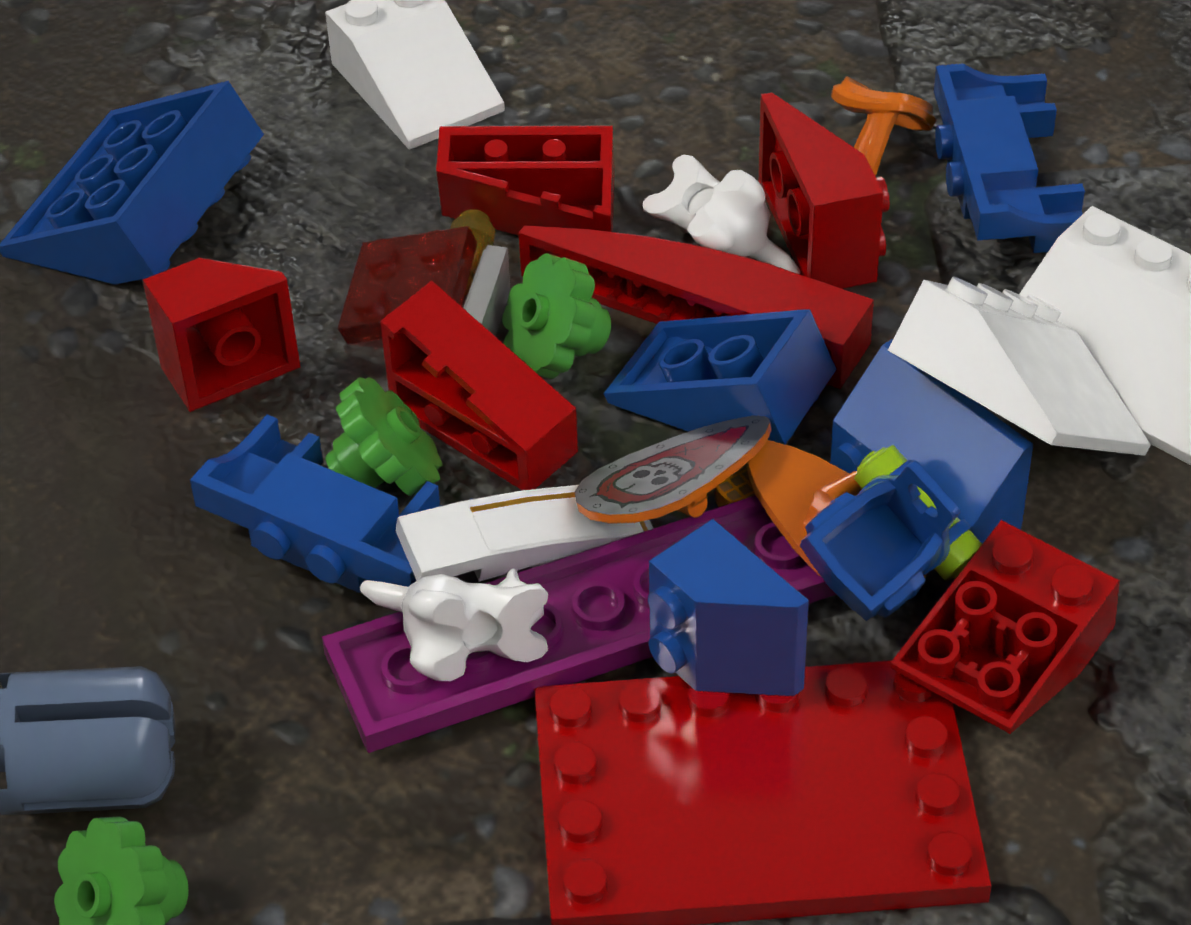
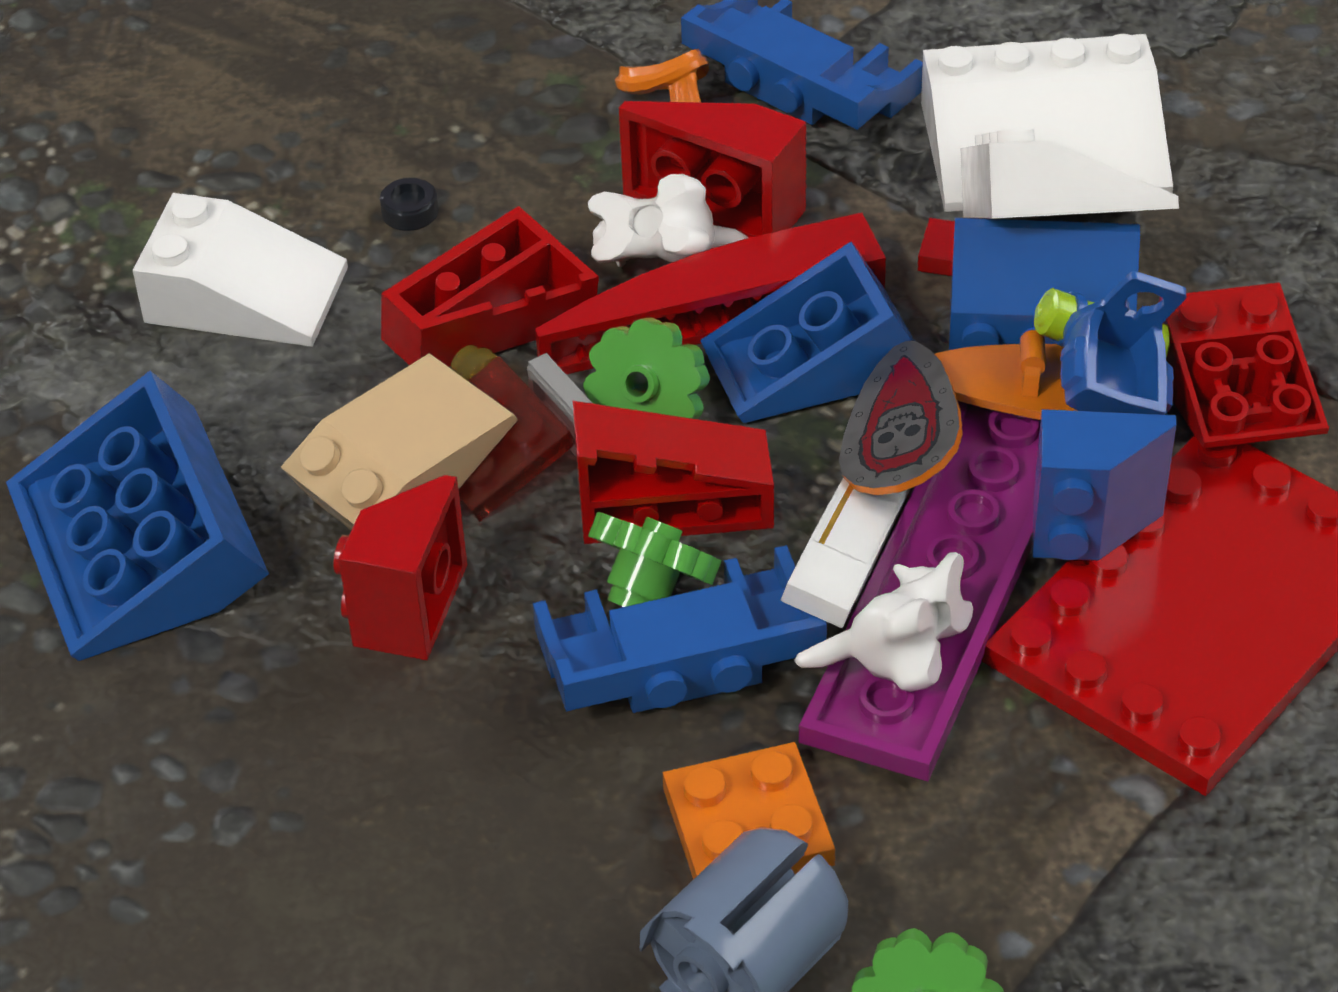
camera: 45 degrees left, 0 degrees up
none -> tan slope [281,353,518,530]
none -> black tile [380,178,439,231]
none -> orange plate [662,742,835,879]

